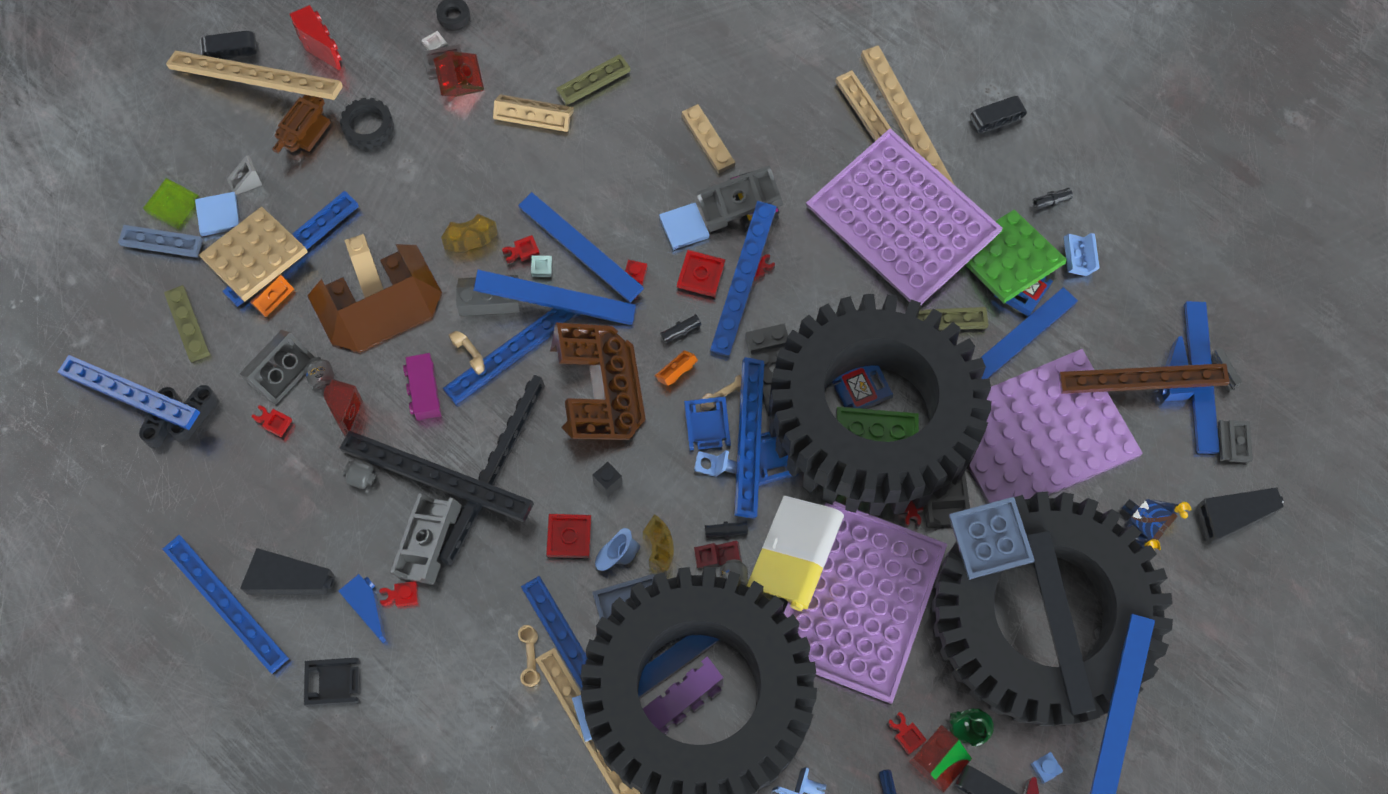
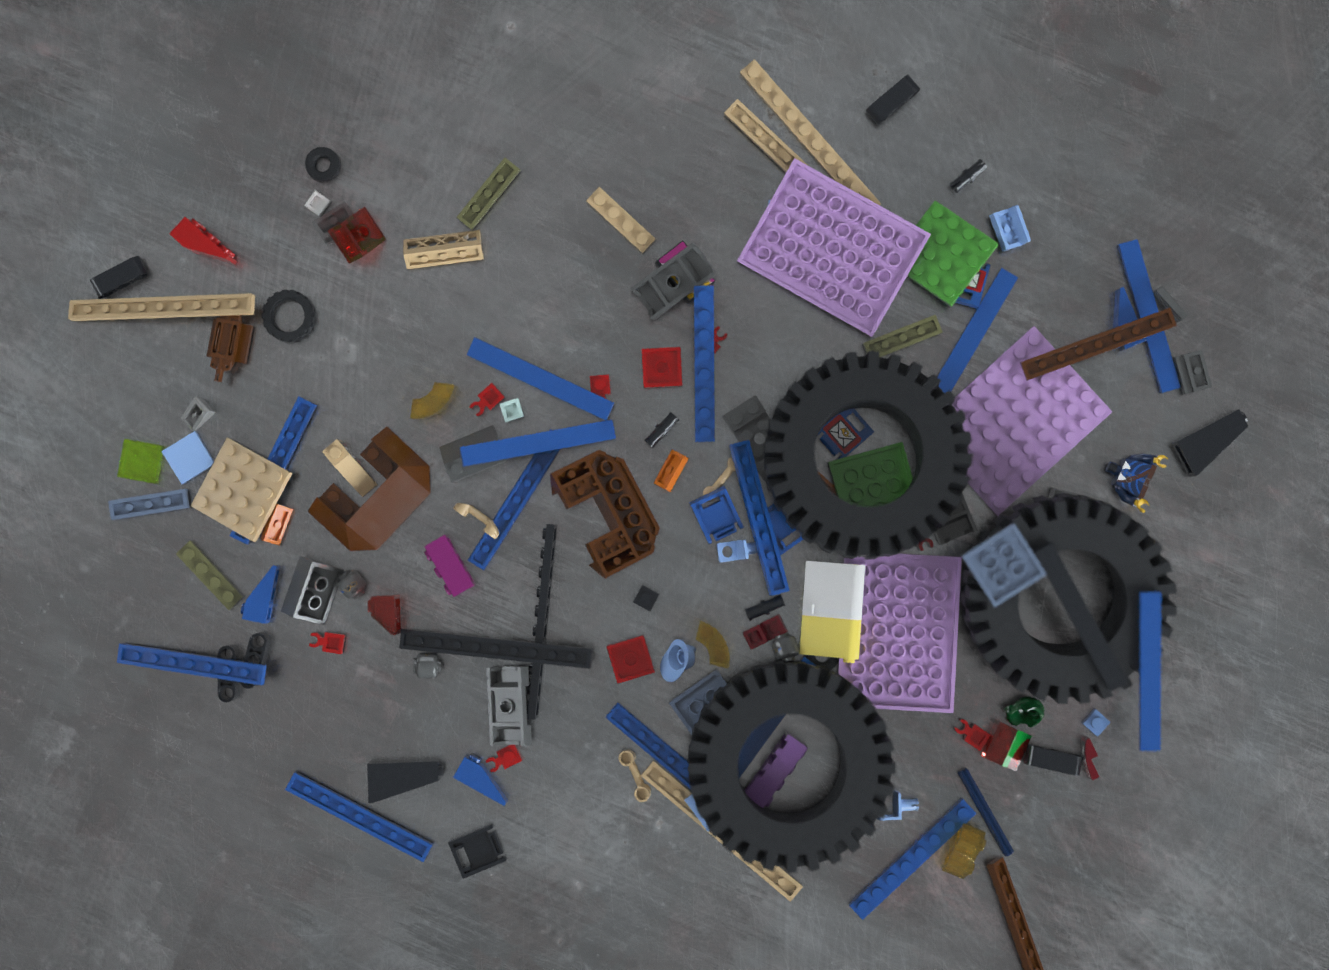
camera: 15 degrees left, 20 degrees up
light blue tile [659,203,710,250] -> none
none -> blue slope [241,565,281,624]

